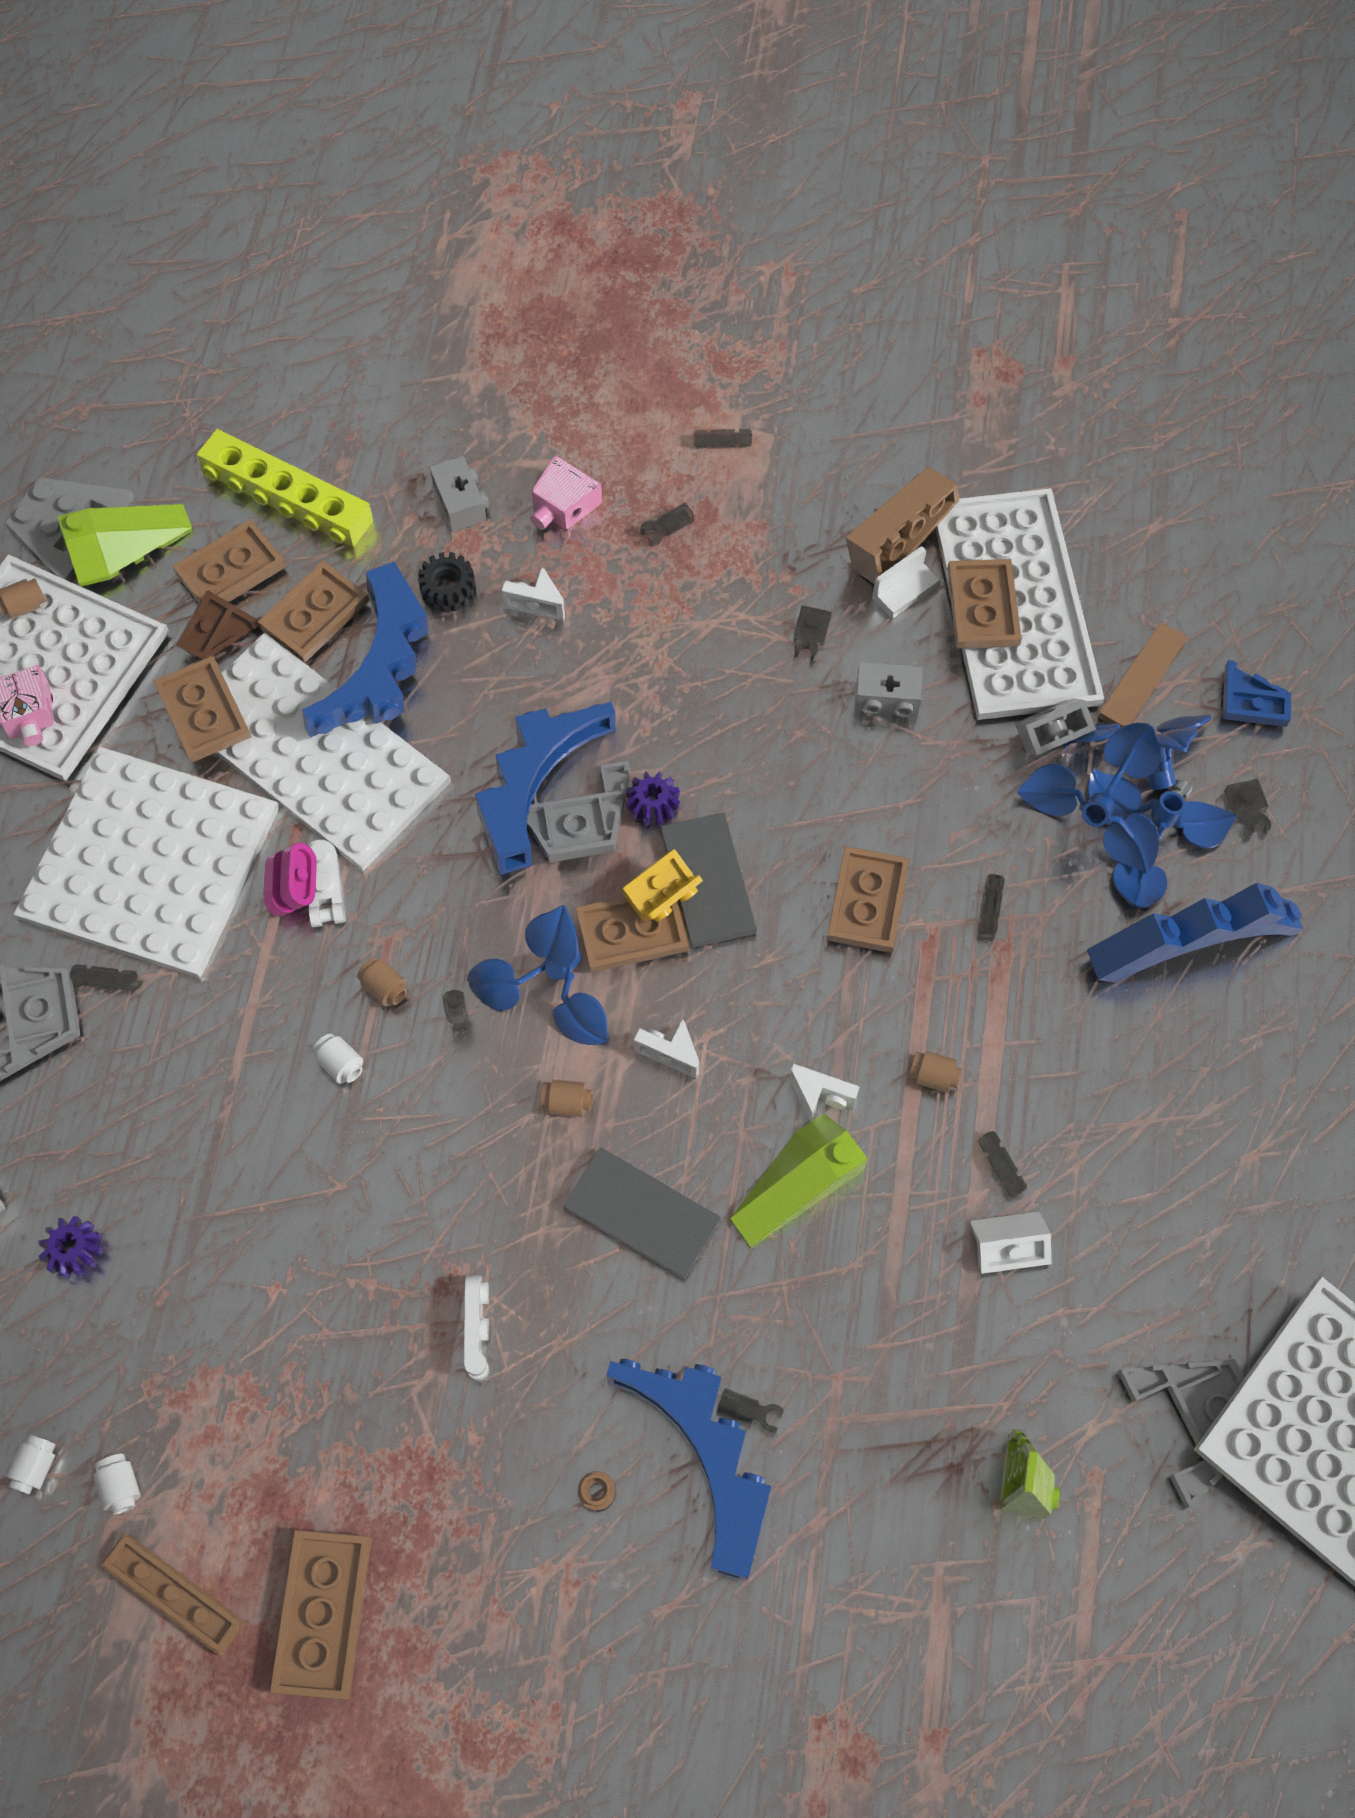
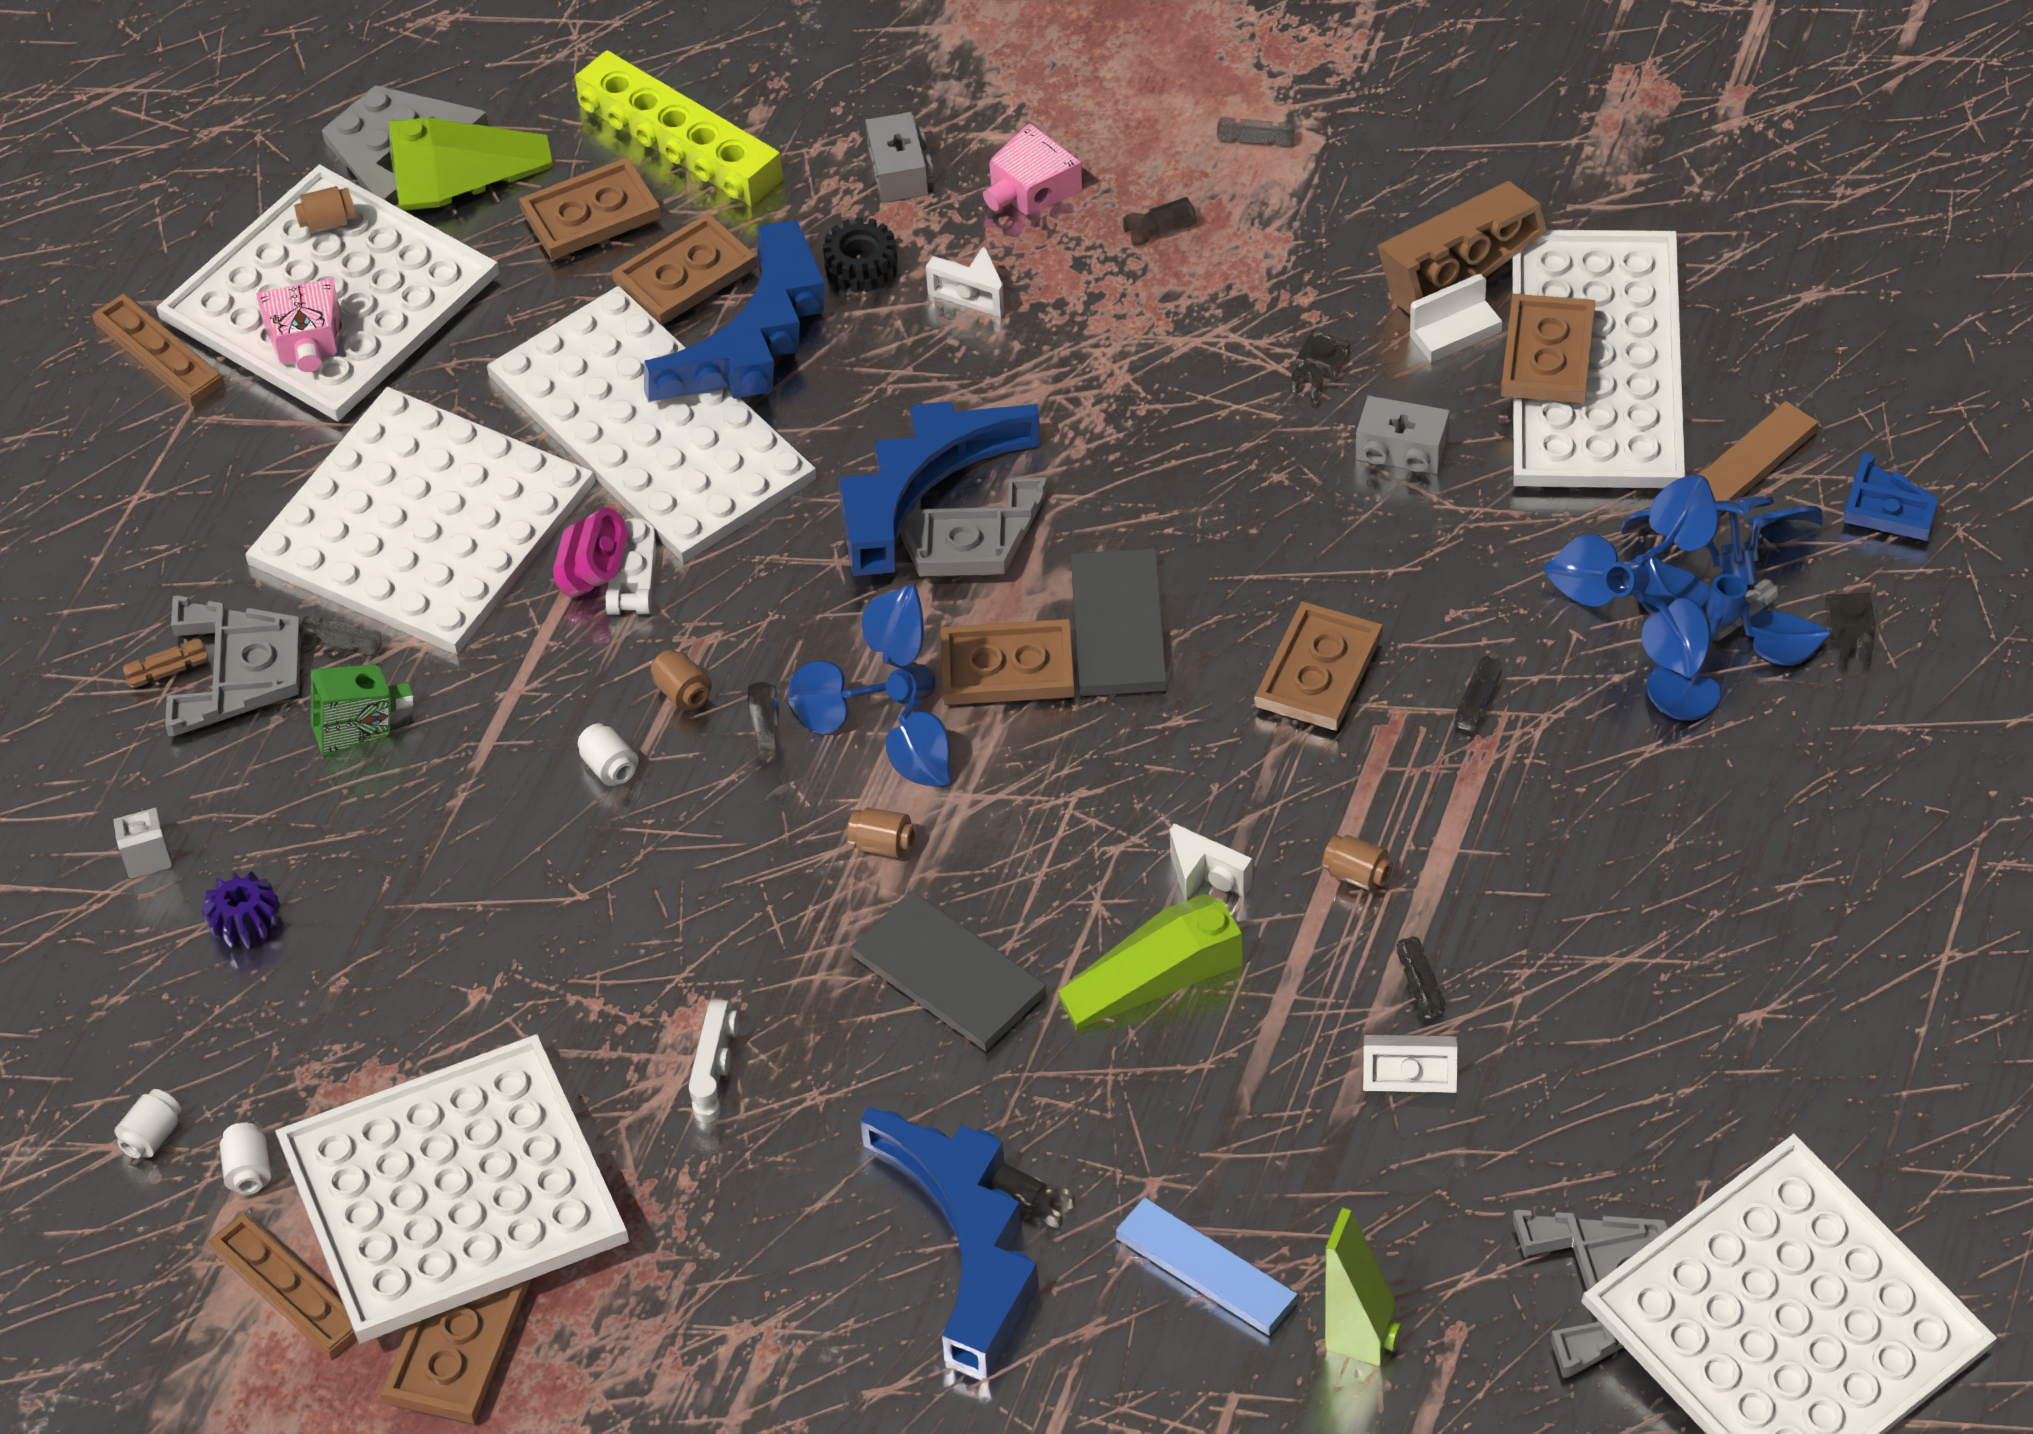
camera: 15 degrees right, 15 degrees down
medium nougat plate [153,656,251,763] -> none
reddish brown wing [176,590,259,660] -> none
medium nougat plate [578,1471,615,1511] -> none
yellow bracket [620,849,703,922] -> none
dark purple gear [626,771,680,827] -> none
white slope [634,1020,699,1079] -> none
light grey brick [1015,698,1096,755] -> none
blue arch [1087,883,1304,983] -> none
none -> white plate [275,1034,629,1344]
none -> bright green torso [311,664,413,756]
none -> light blue tile [1116,1197,1297,1336]

